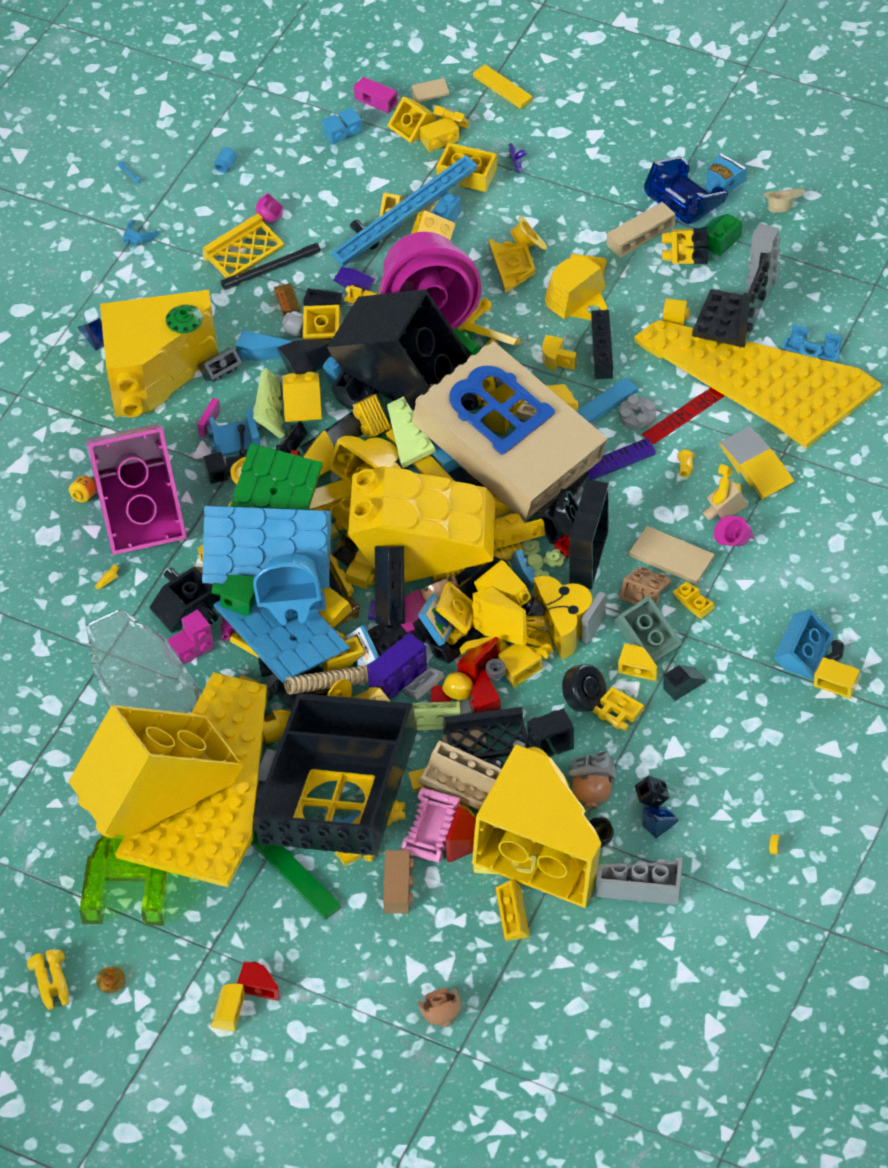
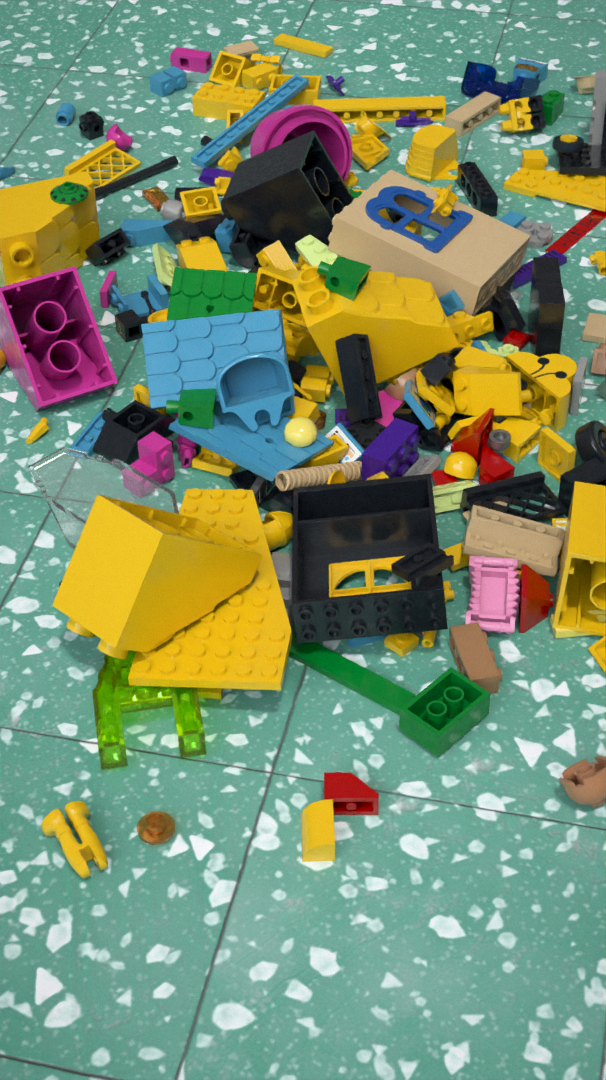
camera: 15 degrees left, 10 degrees down
none -> dark azure tile [69,411,105,459]
none -> black brick [79,111,104,141]
none -> yellow brick [192,82,265,120]
none -> yellow bracket [218,146,244,173]
none -> light yellow hair [284,417,317,448]
none -> yellow brick [313,96,446,123]
none -> green torso [317,257,371,301]
none -> black plate [391,542,454,587]
none -> dark purple piece [396,111,434,127]
none -> green brick [399,667,491,757]
none -> black slope [420,352,458,387]
none -> yellow hinge [431,184,456,217]
none -> dark azure tile [438,289,465,317]
none -> yellow plate [537,426,576,482]
none -> black wheel [552,134,584,153]

